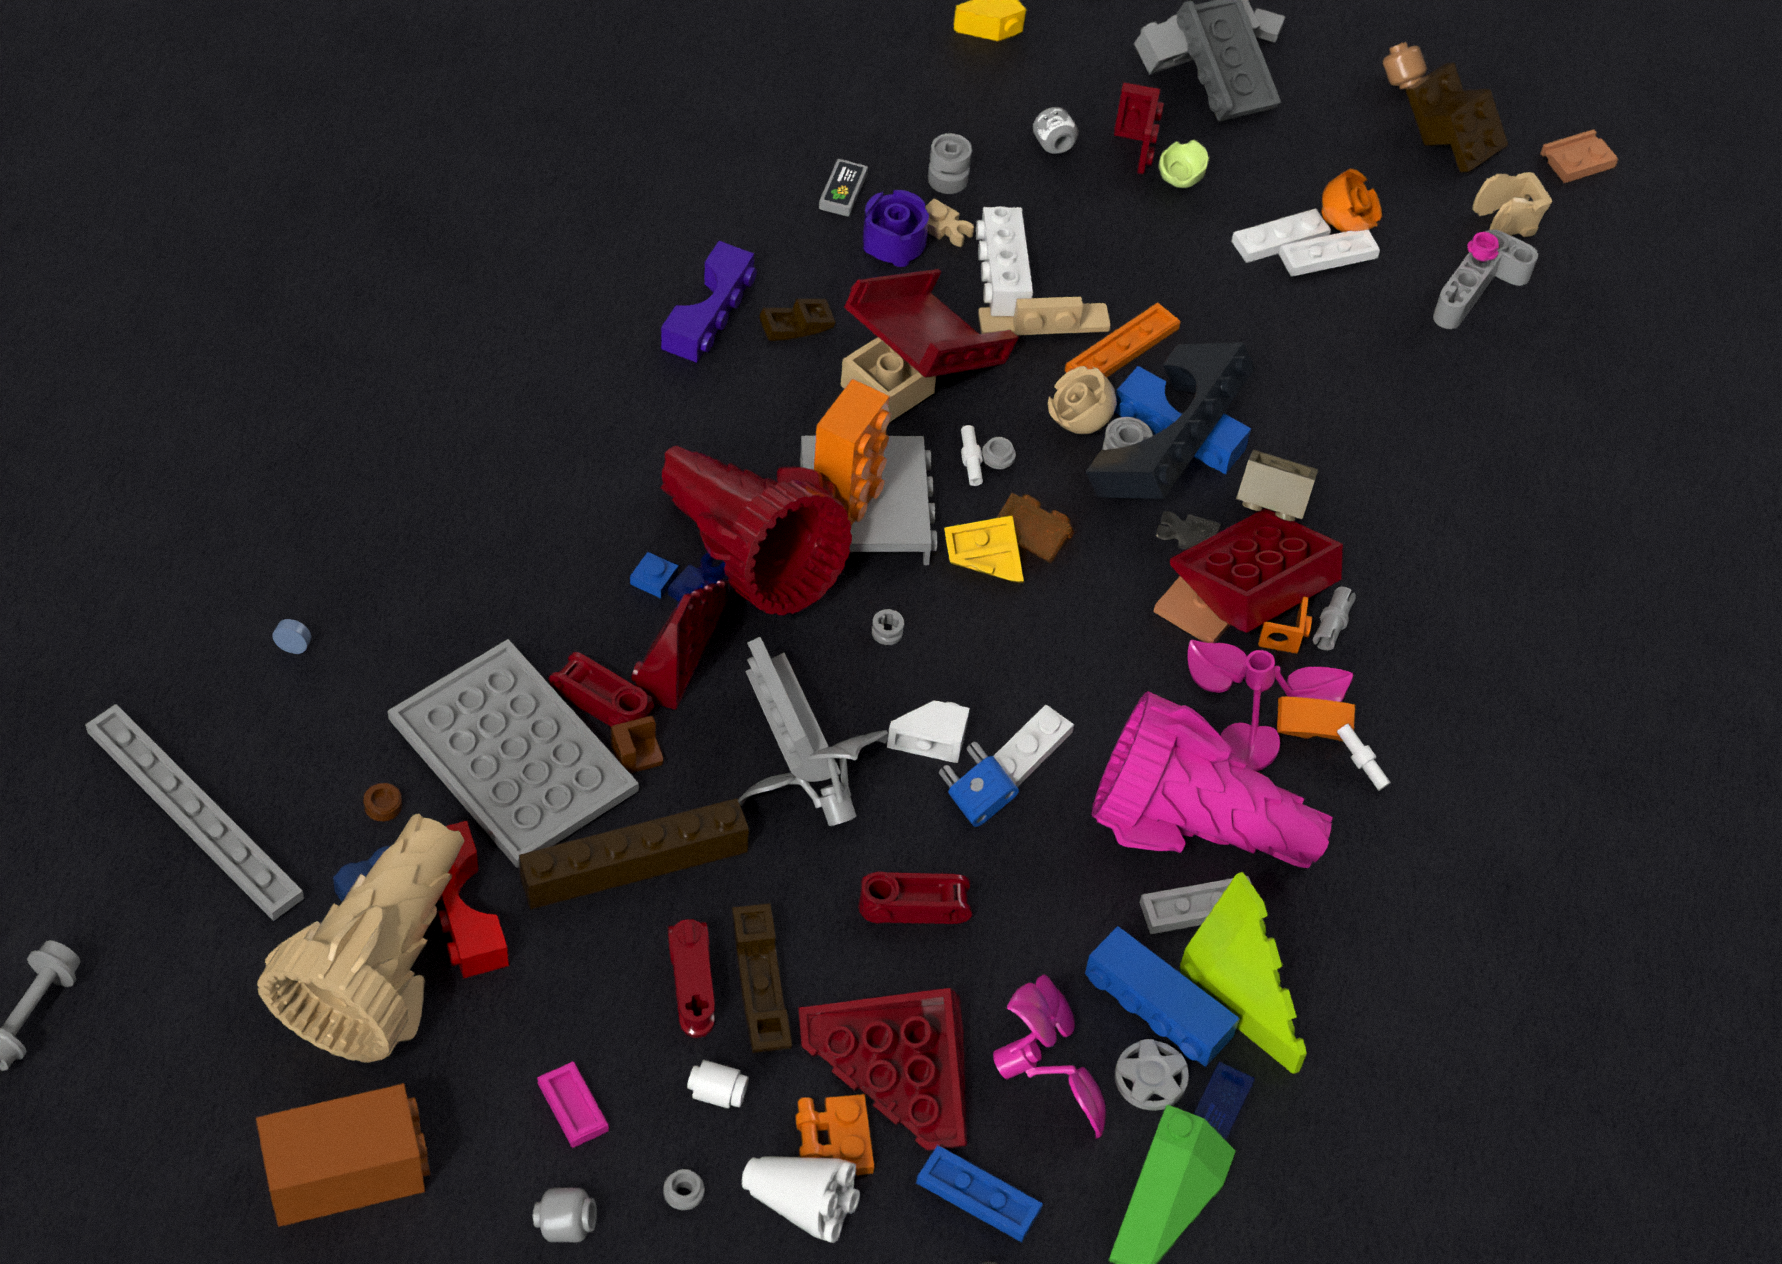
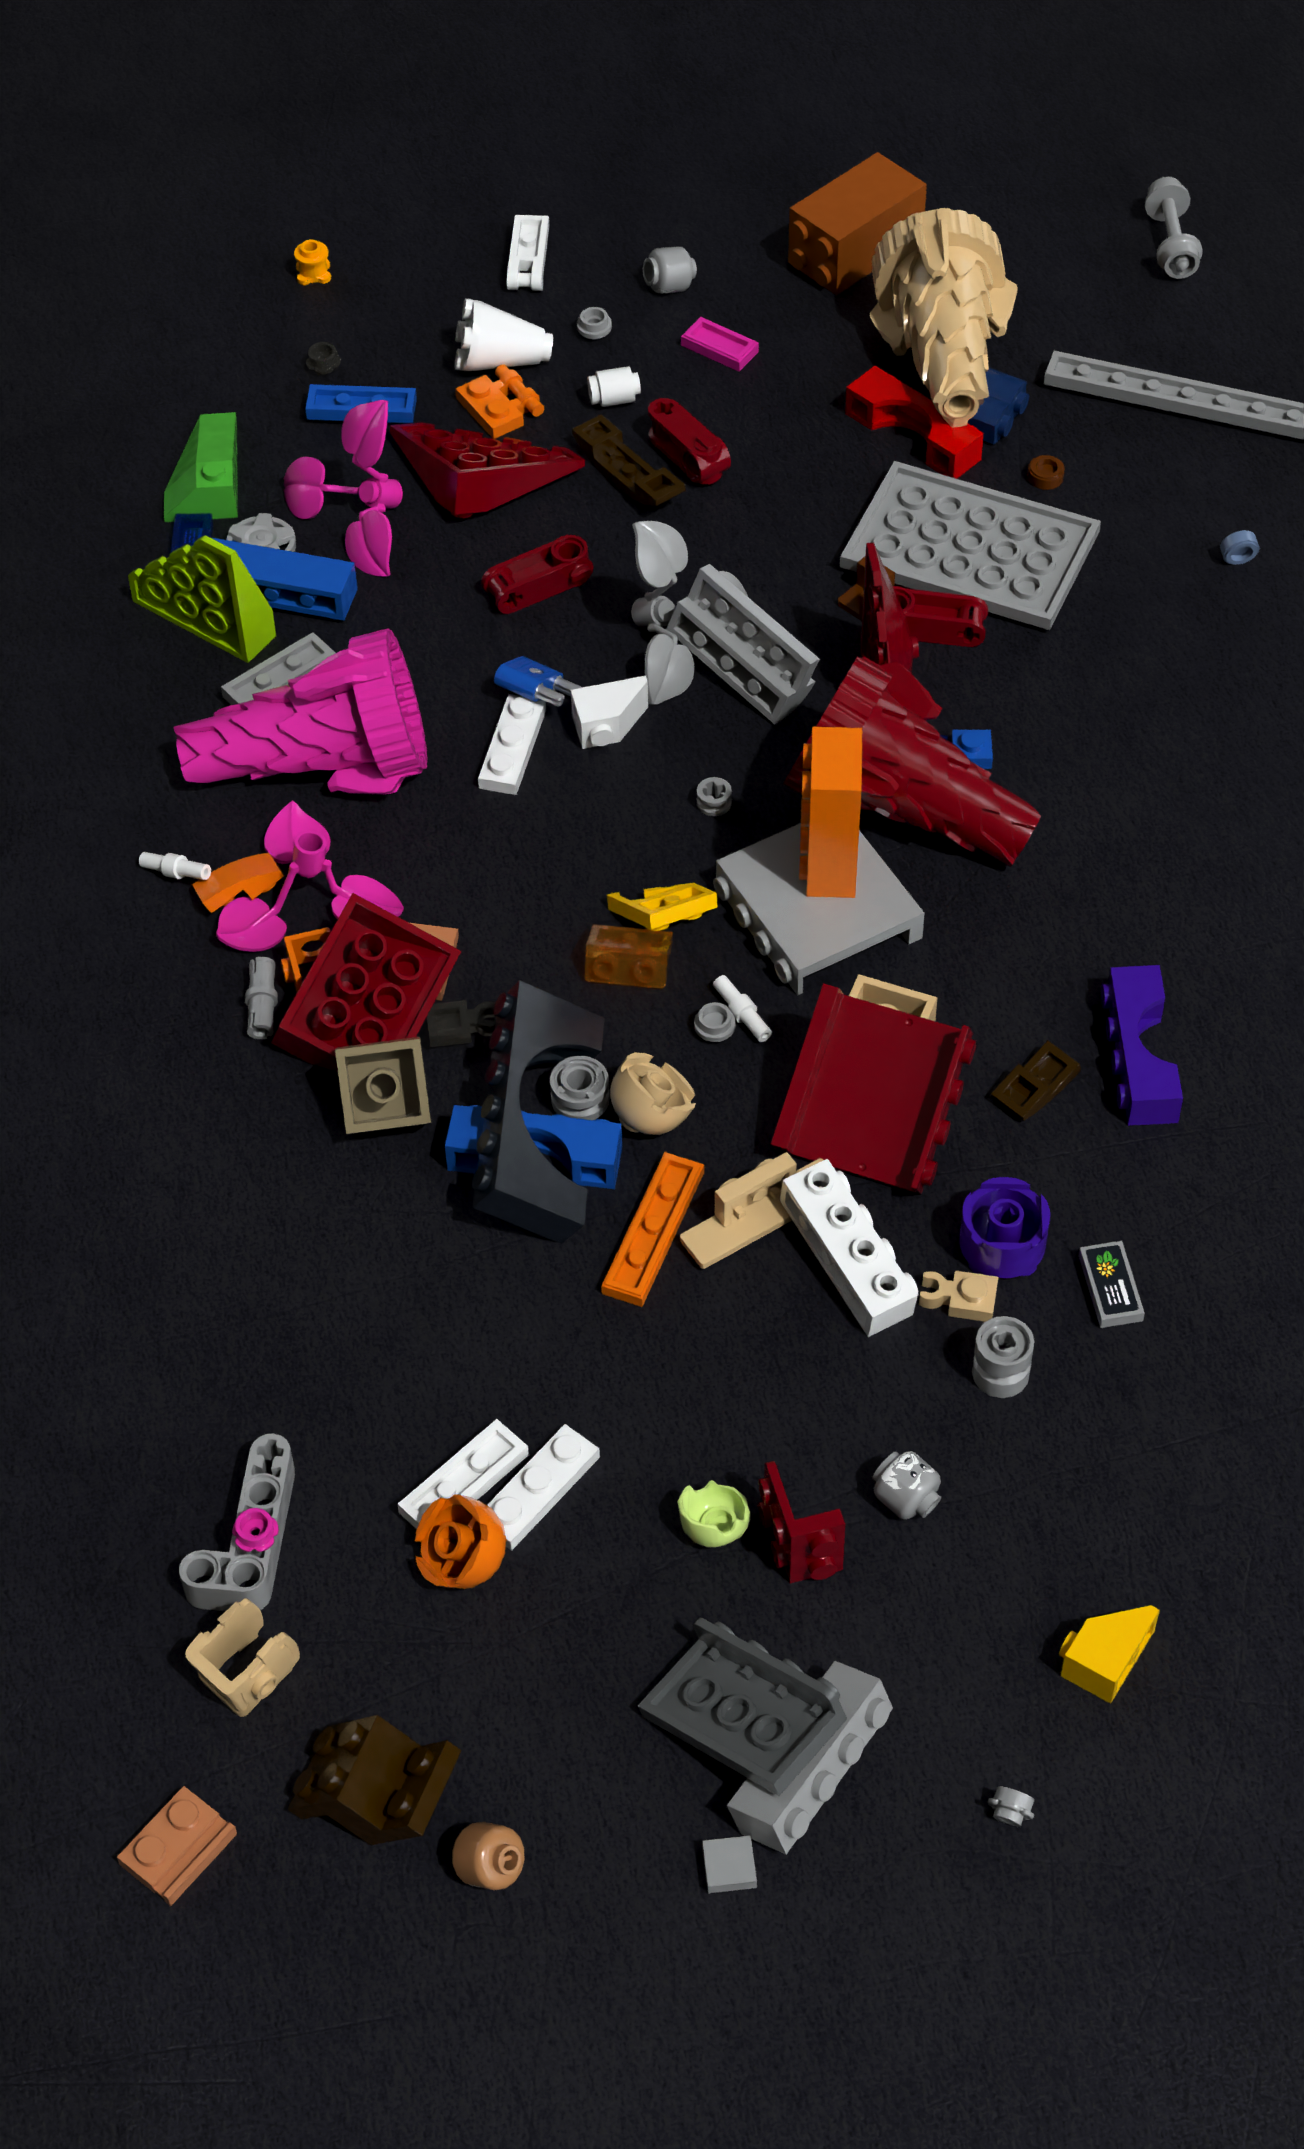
camera: 160 degrees right, 0 degrees up
dark brown brick [519,798,749,910] -> none

